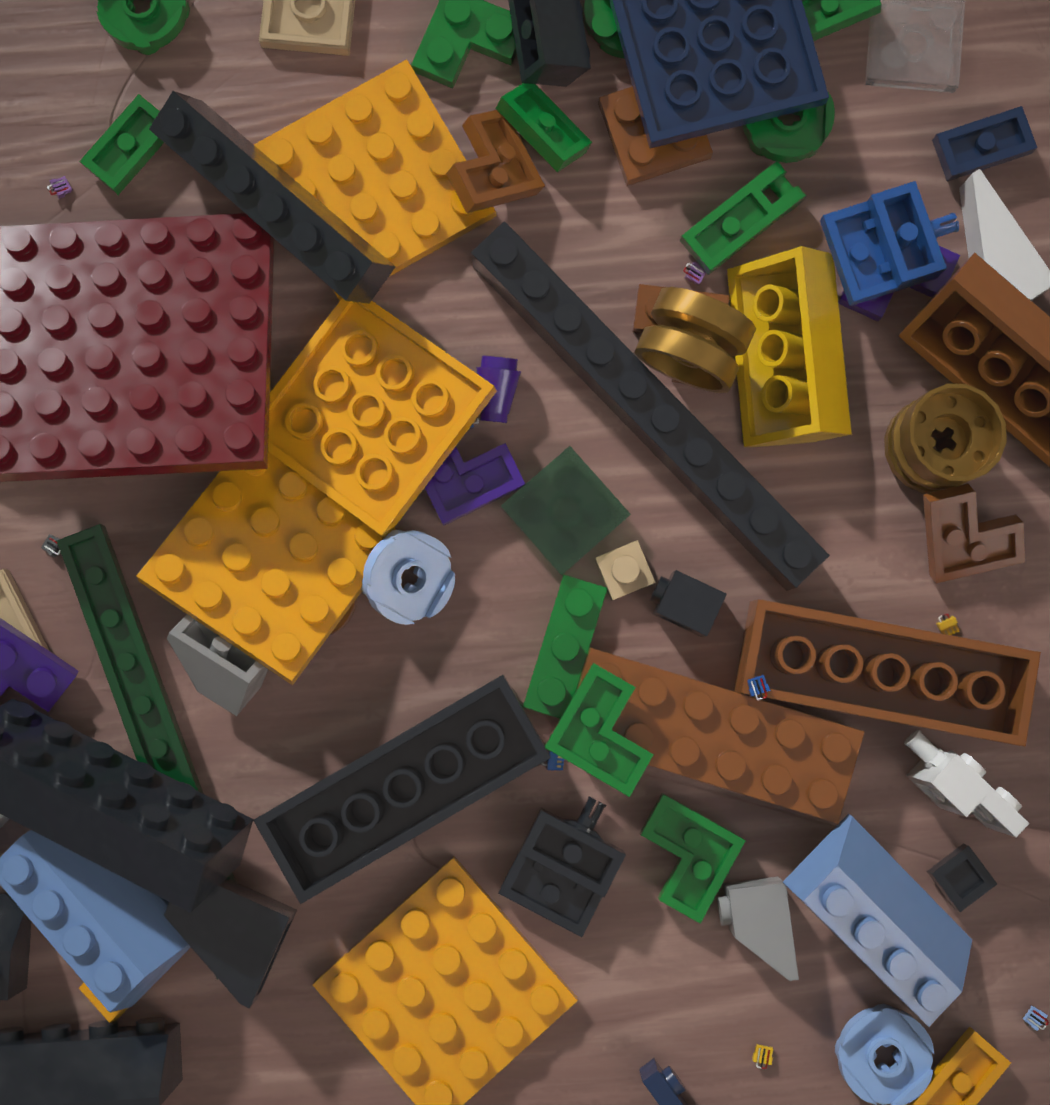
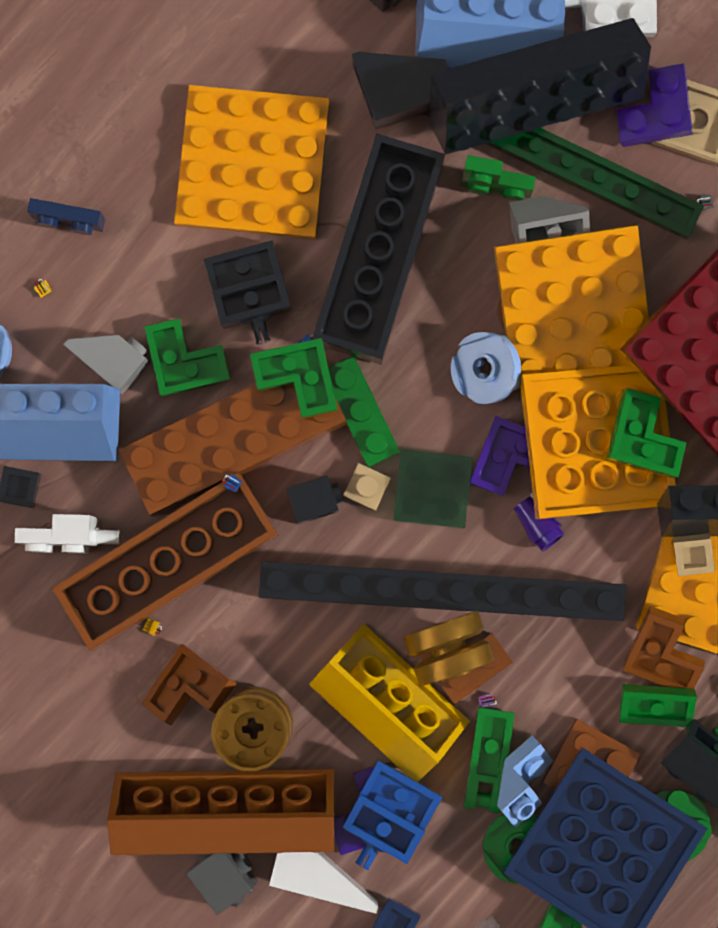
camera: 135 degrees right, 0 degrees up
none -> green plate [461,155,536,201]
none -> light blue slope [497,735,553,827]
none -> green plate [606,388,687,479]
none -> tan plate [673,533,715,576]

